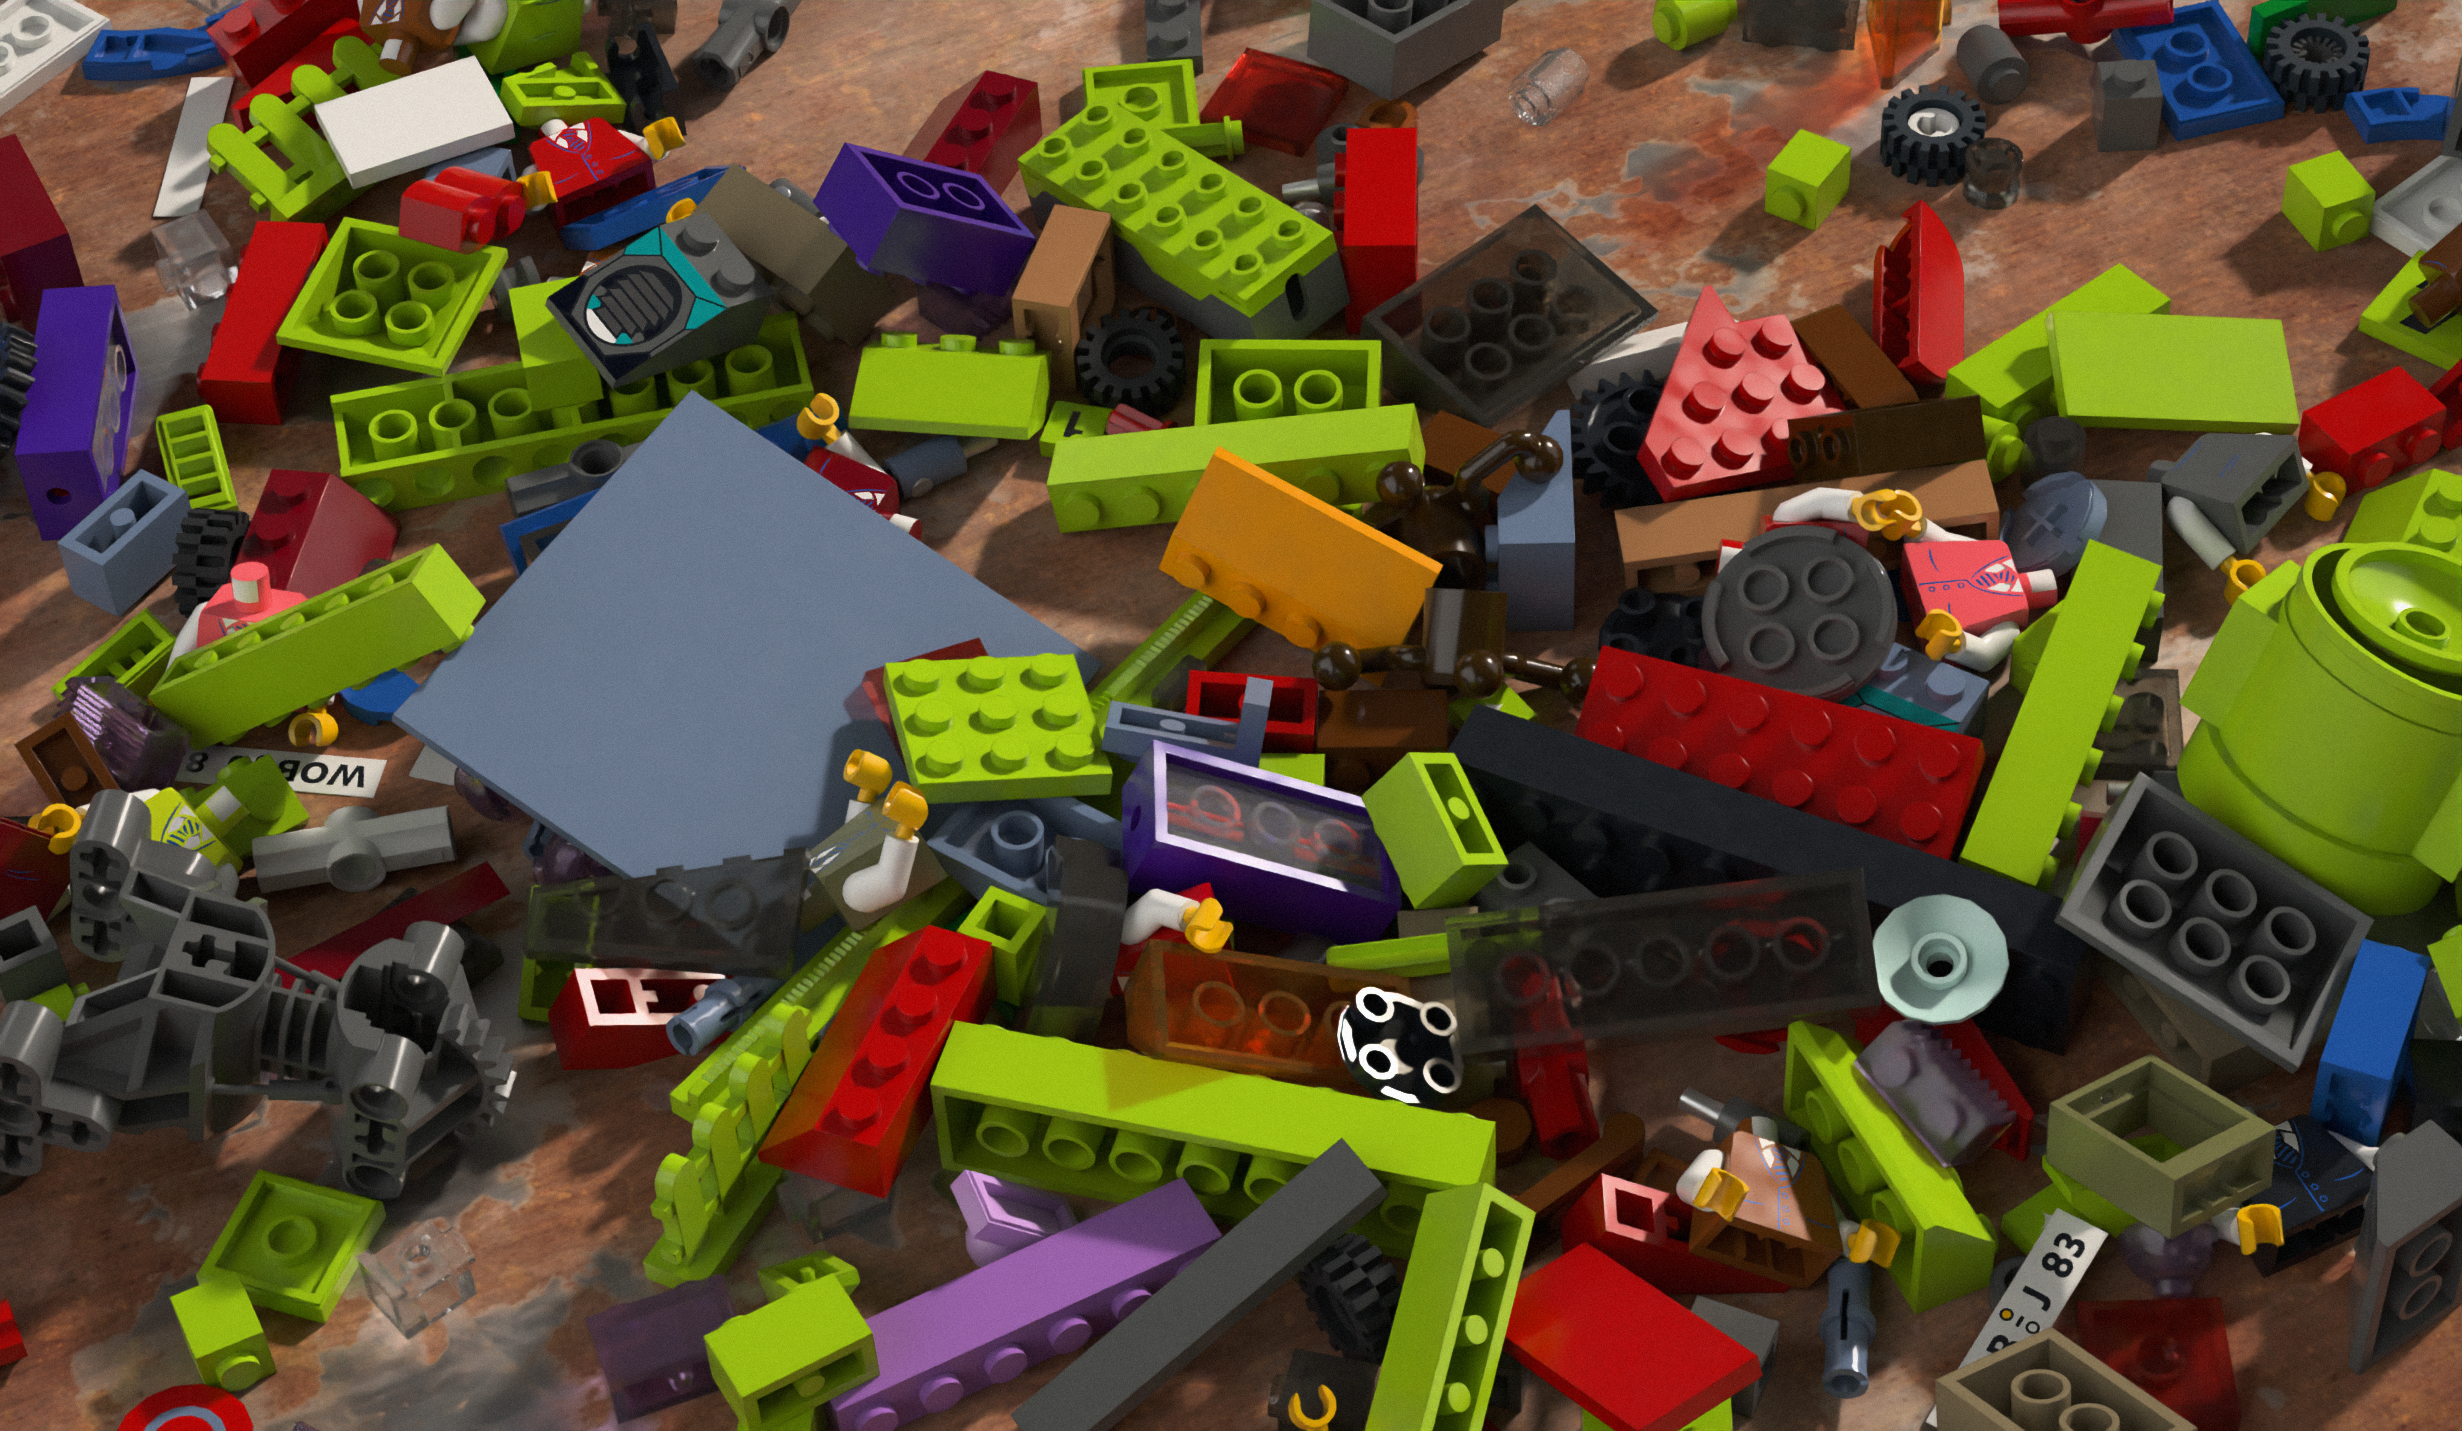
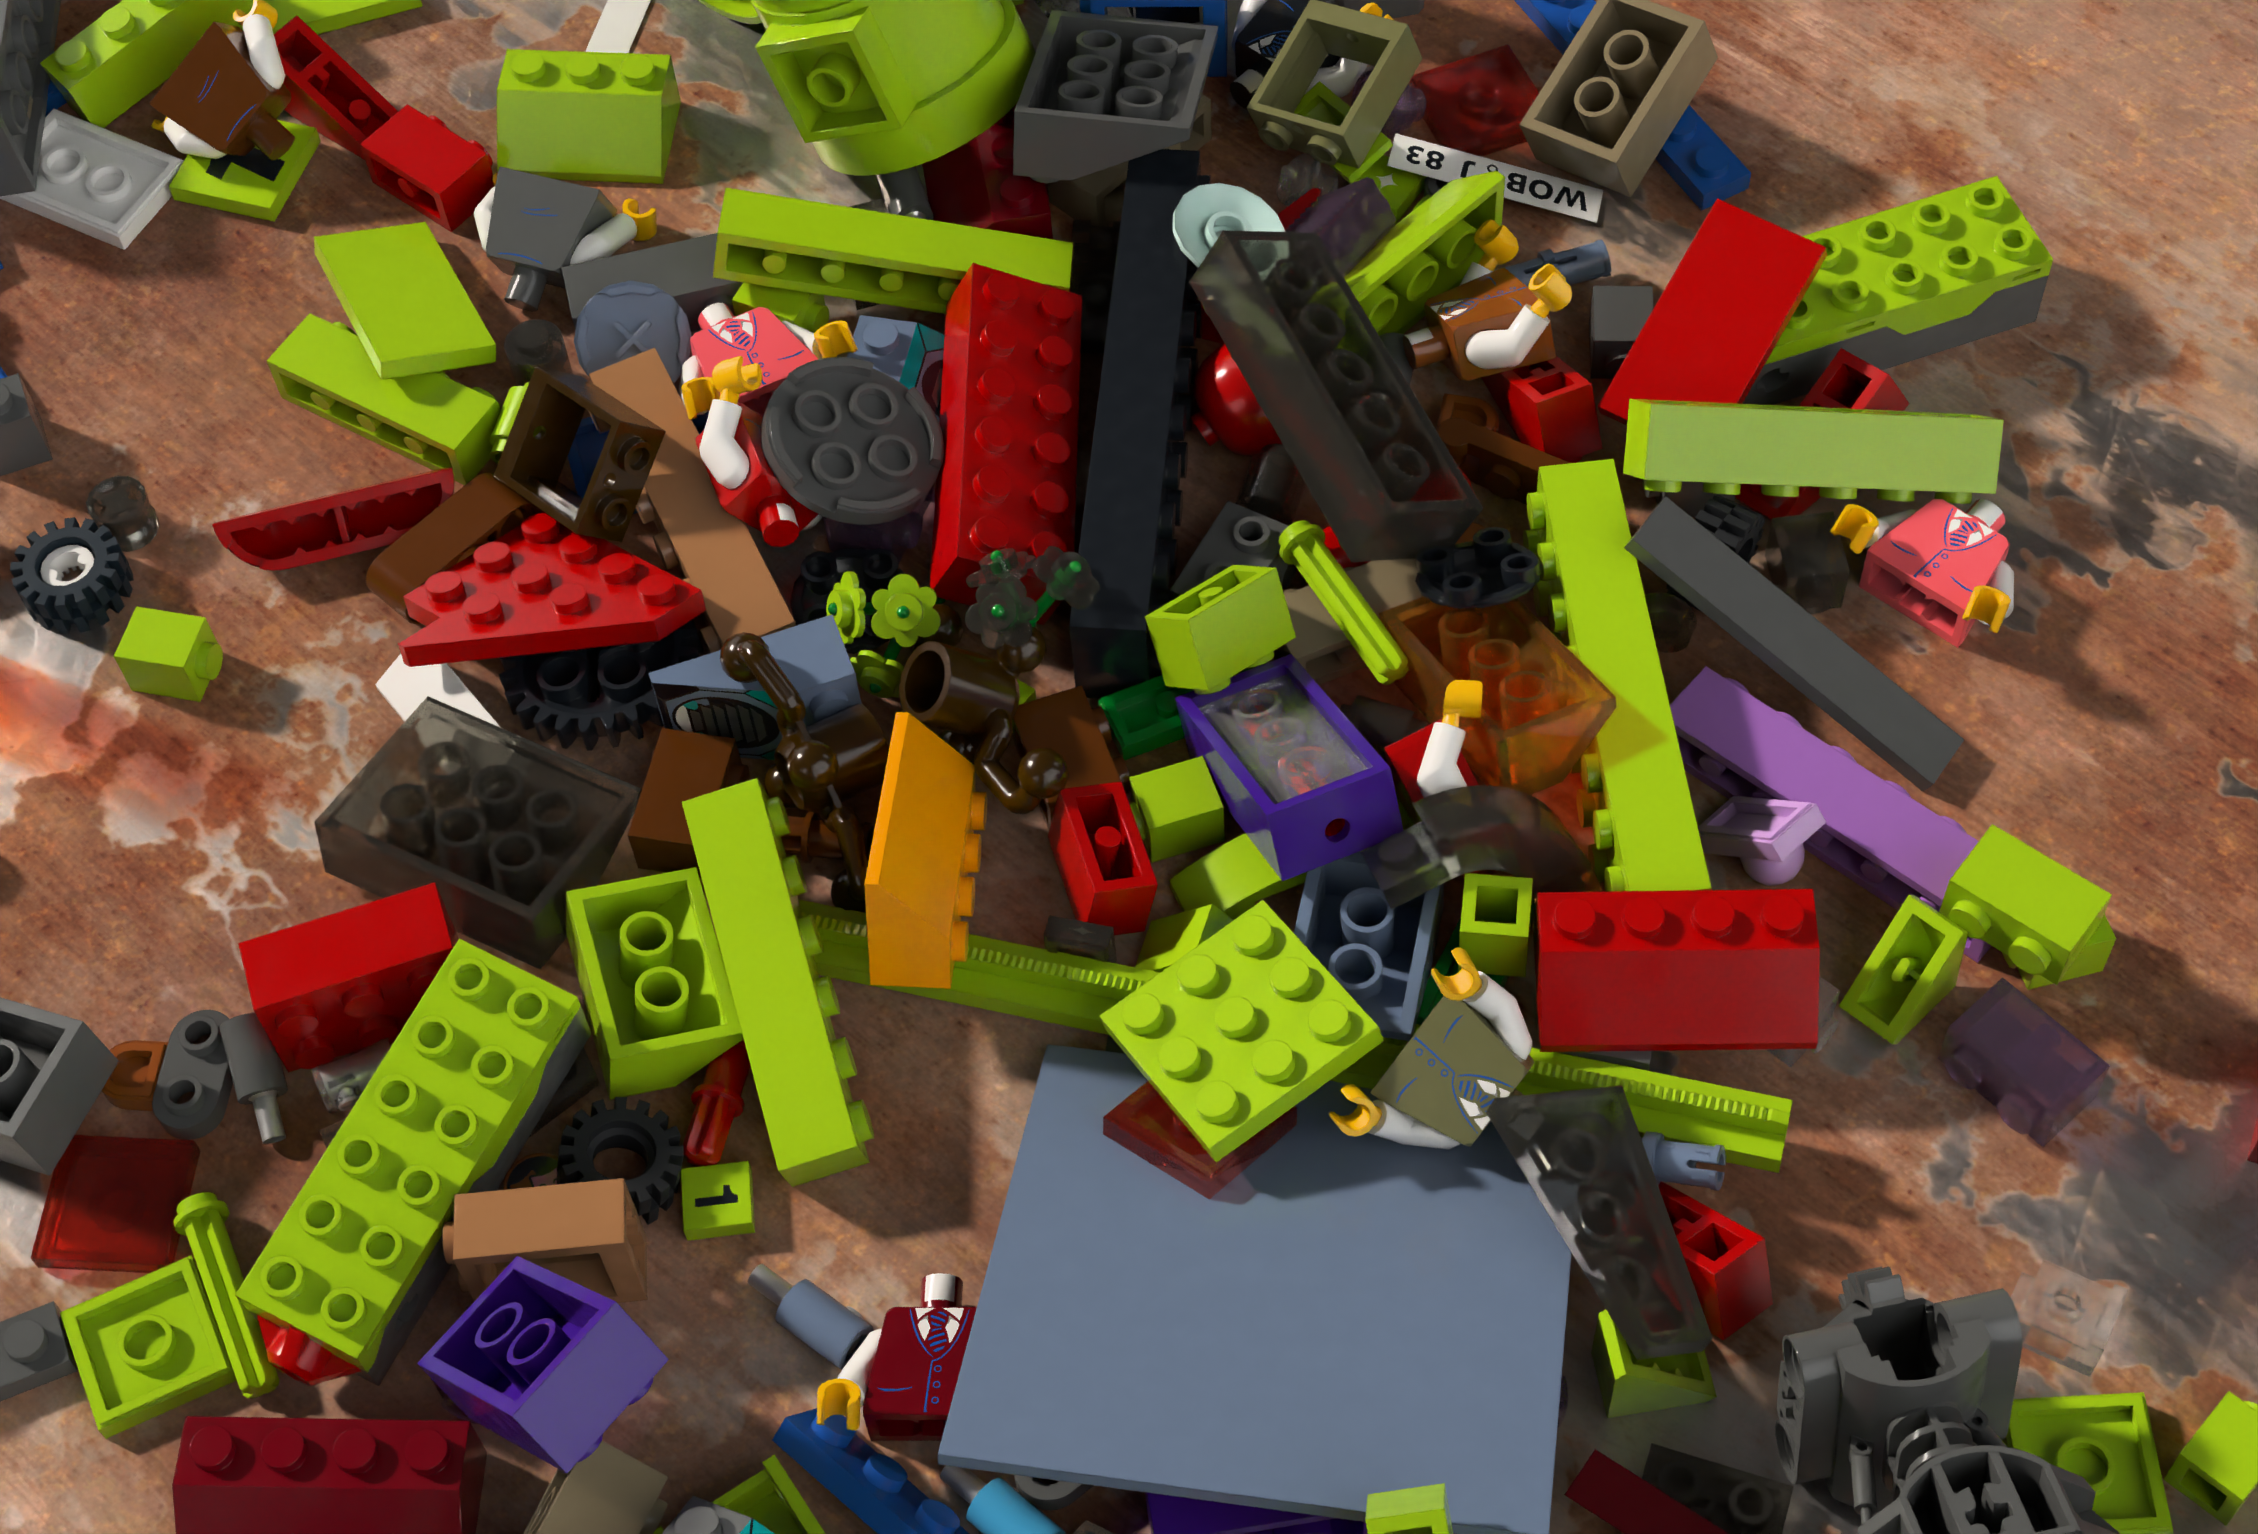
camera: 110 degrees left, 10 degrees up
lime fence [643,1002,815,1303] -> none
lime slope [848,331,1052,440] -> none
sand blue bracket [1101,676,1273,768] -> none
clear brick [1508,47,1589,126] -> none
lime brick [2281,150,2376,253] -> none
none -> lime plant [826,571,946,698]
none -> clear smoke plant [965,546,1100,650]

